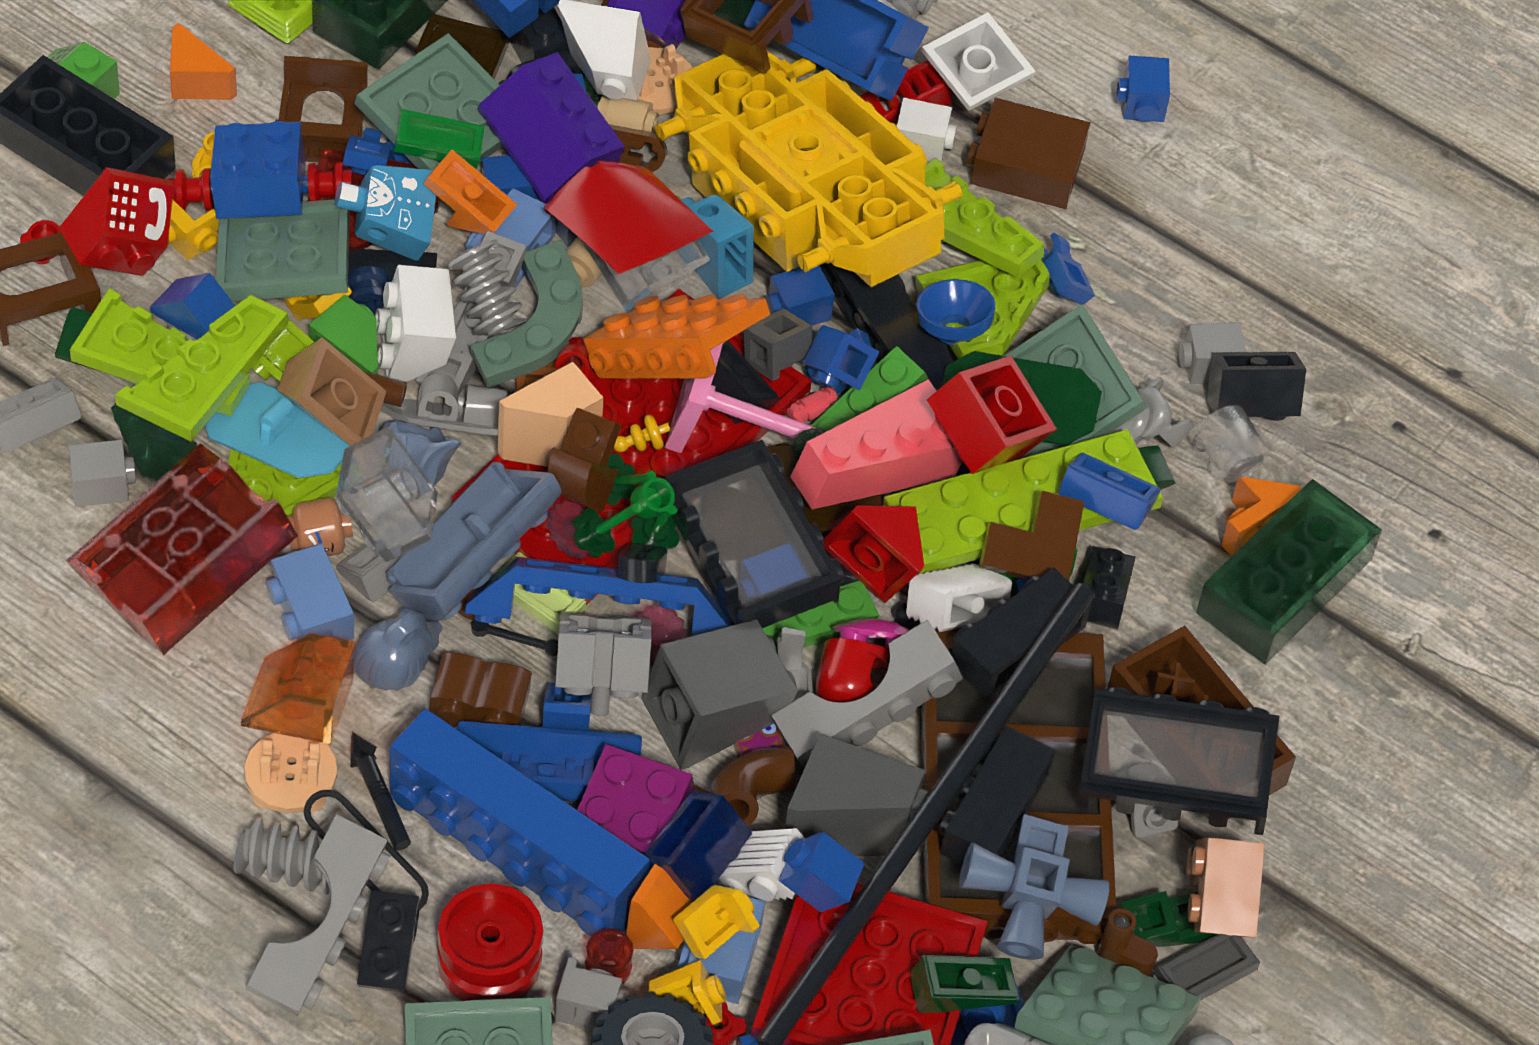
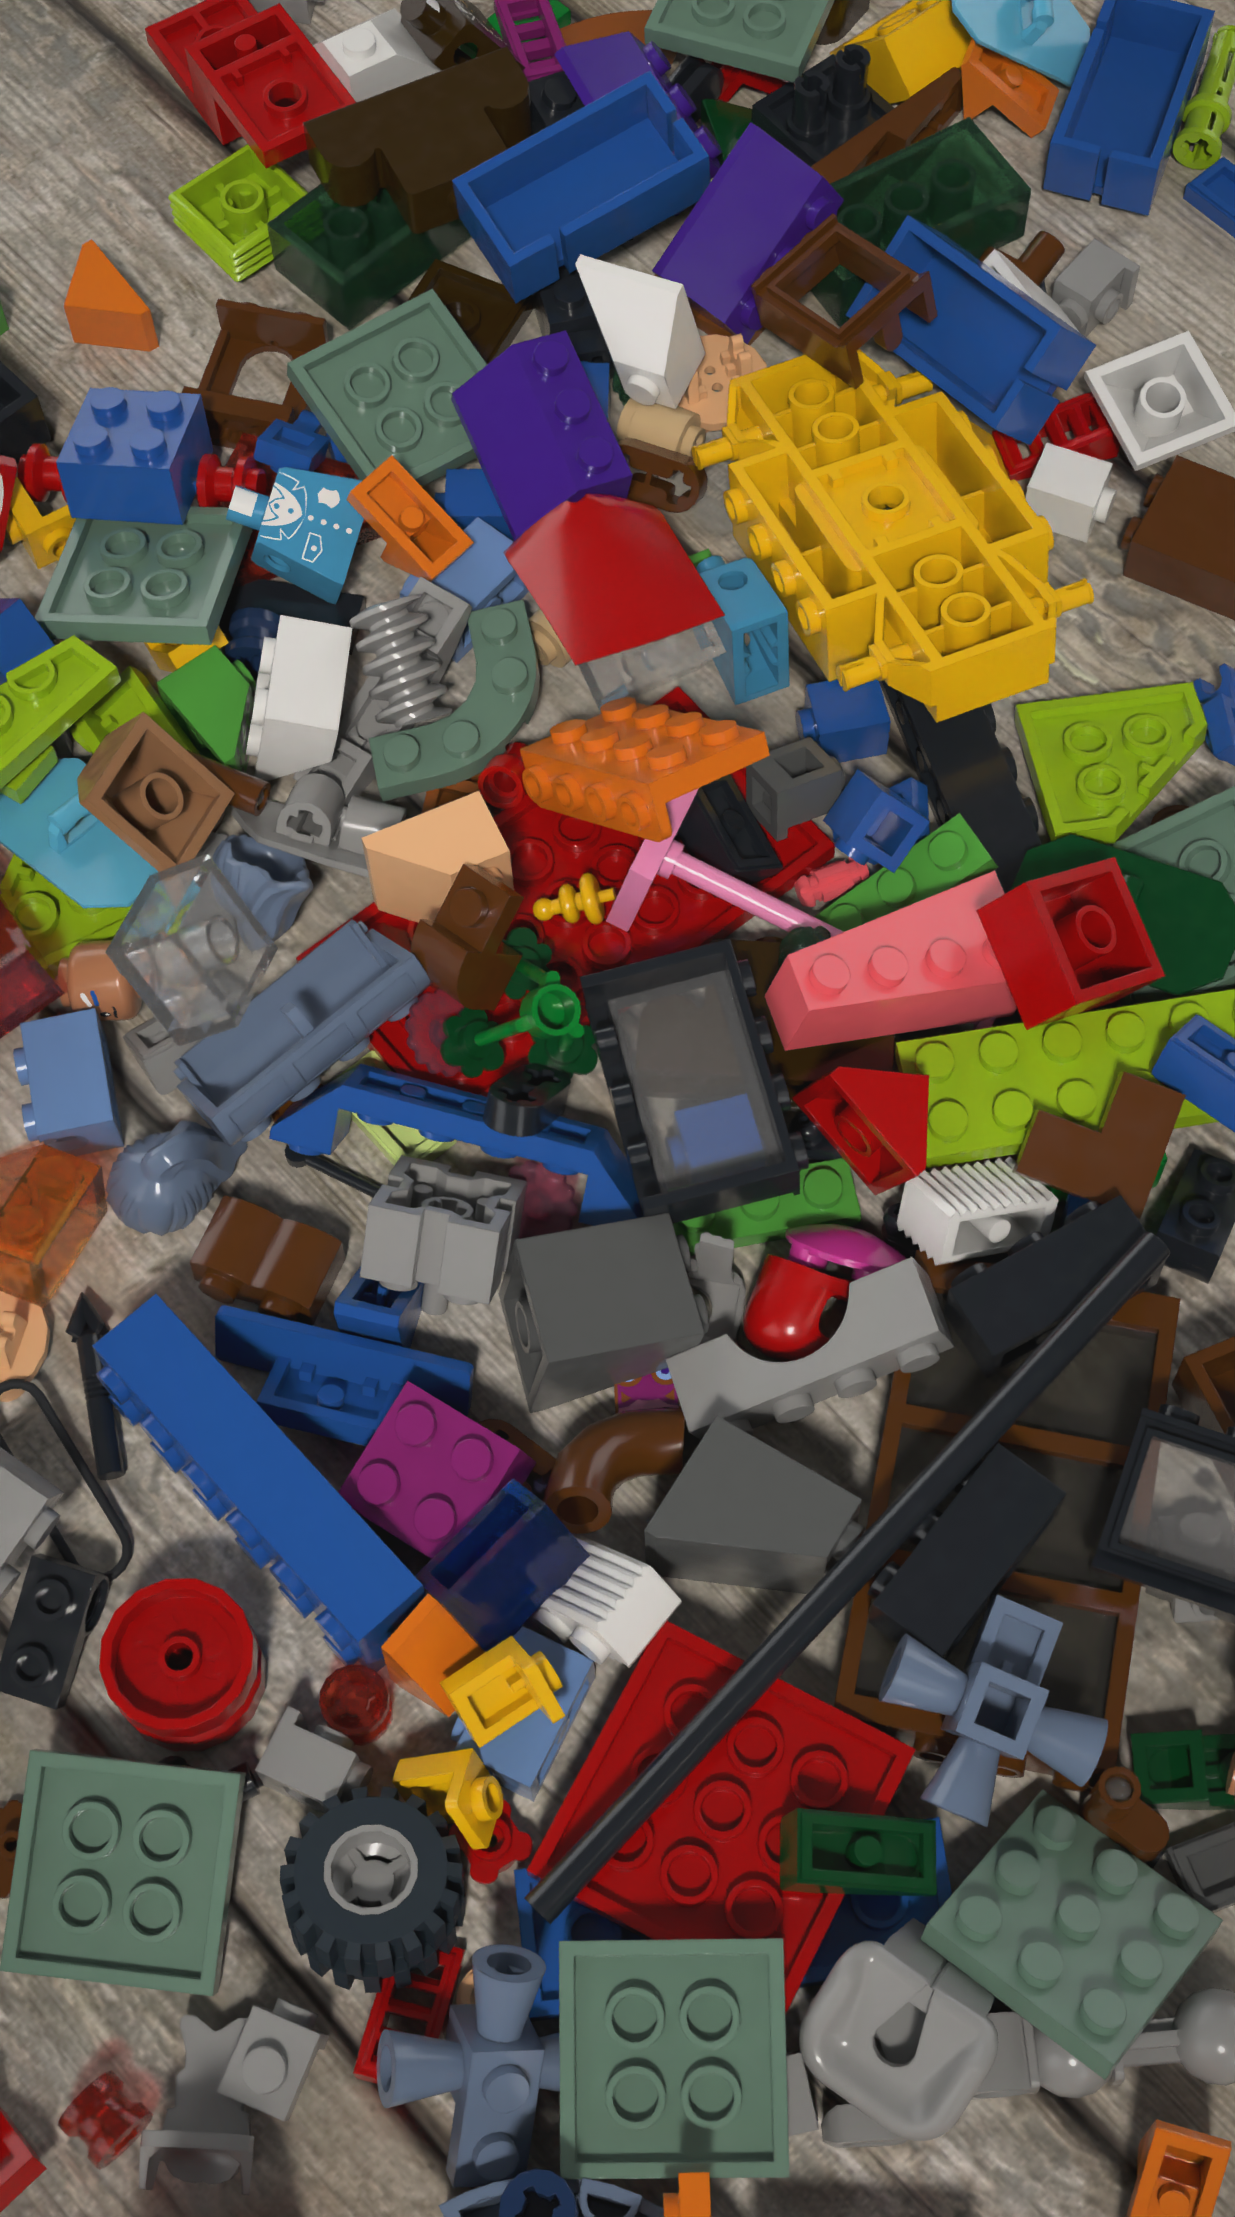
camera: 20 degrees right, 10 degrees up
green tile [394,109,484,169] -> none
blue brick [779,832,865,912] -> none
blue piece [916,279,996,345] -> none
lime wing [925,158,1044,278] -> none

